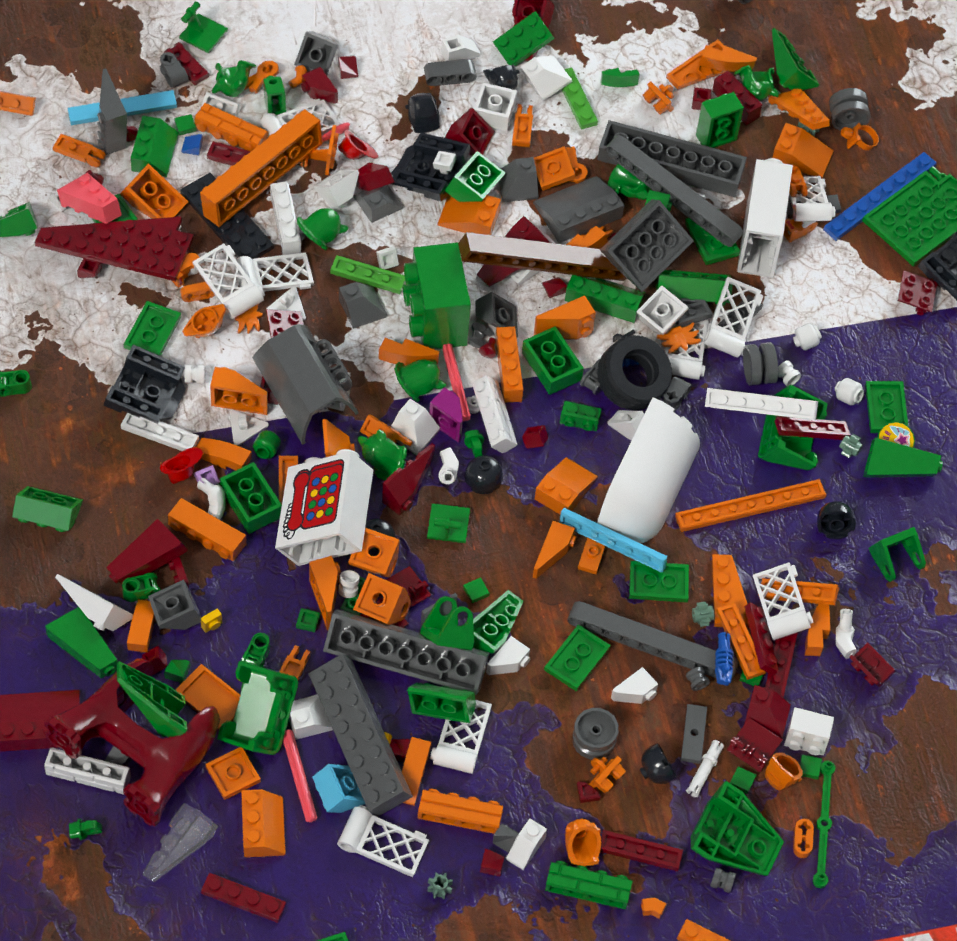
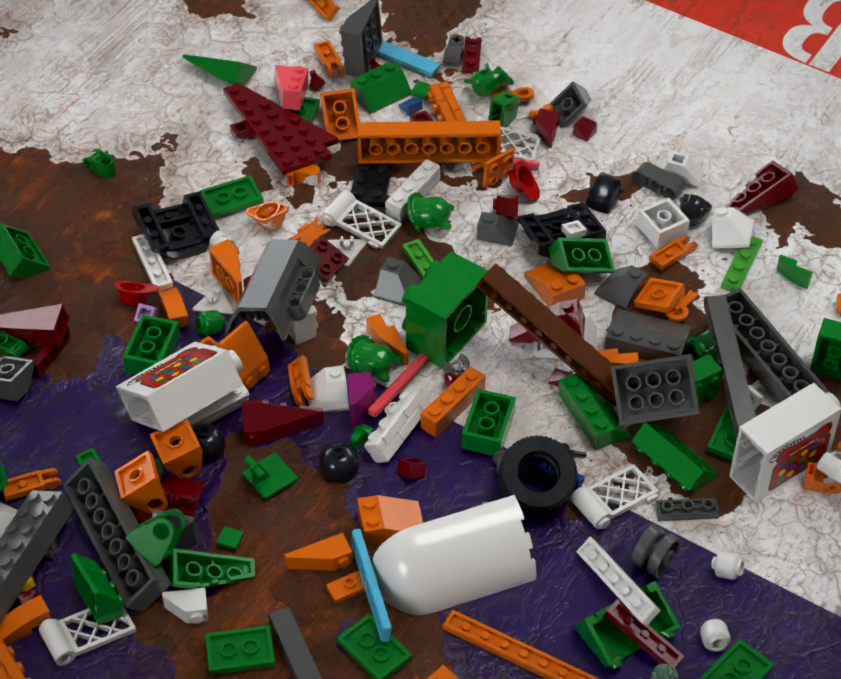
camera: 50 degrees right, 10 degrees down
orange brick [168,498,246,561] -> none
green plate [179,1,228,54] -> none
orange beam [180,282,215,302] -> none
white piece [193,244,265,319] -> none
white arm [197,478,225,520] -> none
white slope [201,92,242,116] -> none
yellow plate [201,608,222,633] -> none
green piece [241,633,270,667] -> none
orange slope [309,556,340,630] -> none
white slope [313,168,359,208] -> none
white wheel [338,570,359,598] -> none
green hair [358,429,407,481] -> none
white arm [439,447,459,484] -> none
dark red slope [445,108,495,156] -> none
dark grey slope [475,292,518,338] -> none
green plate [493,11,555,67] -> none
orange slope [533,296,596,340] -> none
green bracket [560,401,601,431] -> none
white slope [637,286,689,335] -> none
orange hips [643,81,674,115] -> none
orange piece [656,322,701,353] -> none
dark grey piece [662,376,692,412] -> none
dark grey wing [676,298,713,327] -> none
white piece [703,277,763,358] -> none
white wheel [778,361,801,386] -> none

